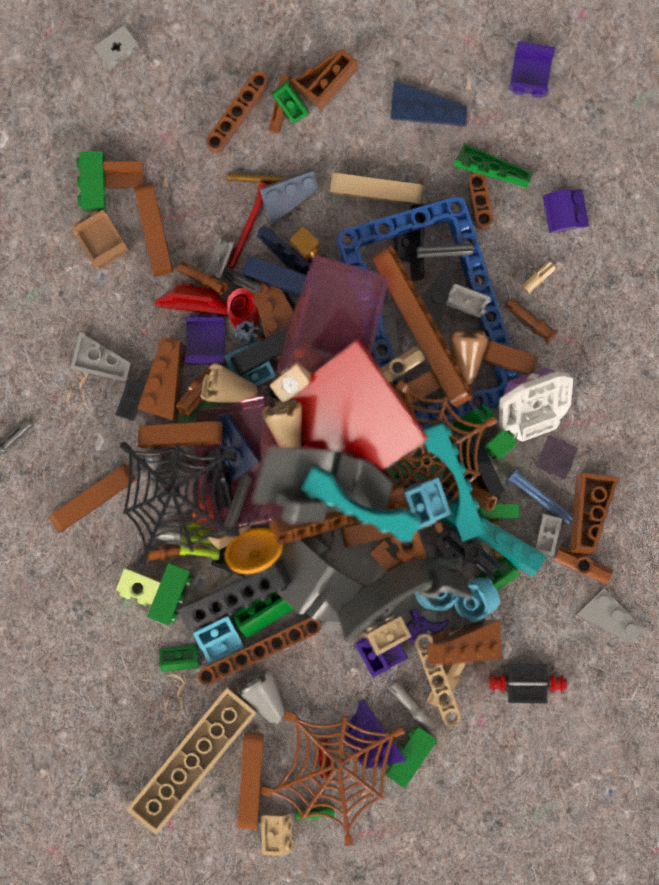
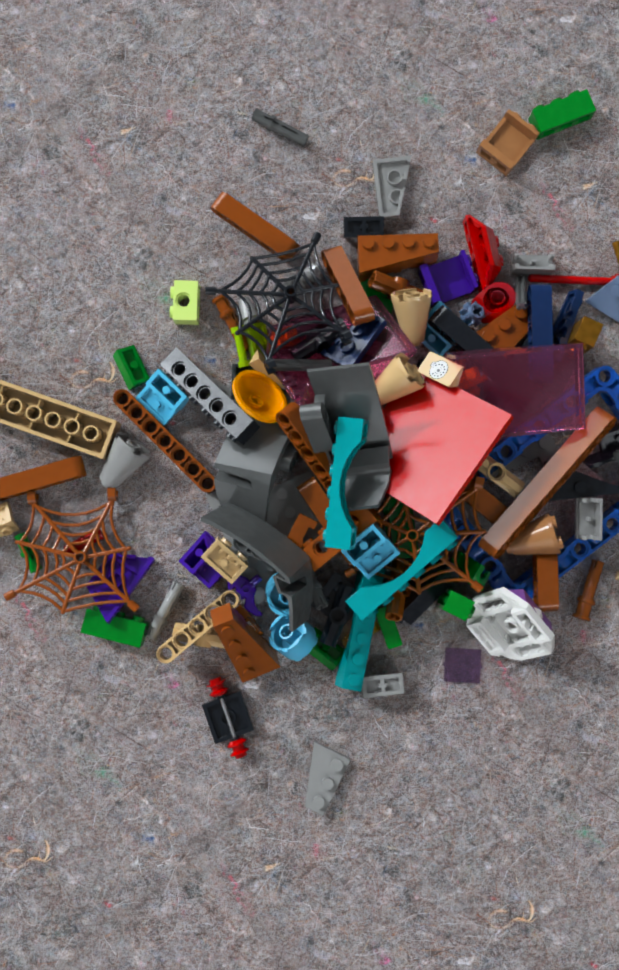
camera: 70 degrees right, 0 degrees up
dark orange panel [103,161,144,188] -> none
dark orange beam [134,183,173,277] -> none
green brick [147,563,193,626] -> none
dark orange pin [177,261,228,295] -> none
green brick [232,591,294,638] -> none
medium blue axle [507,469,573,524] -> none
dark orange piece [553,546,613,585] -> none
dark orange wedge [570,473,620,554] -> none

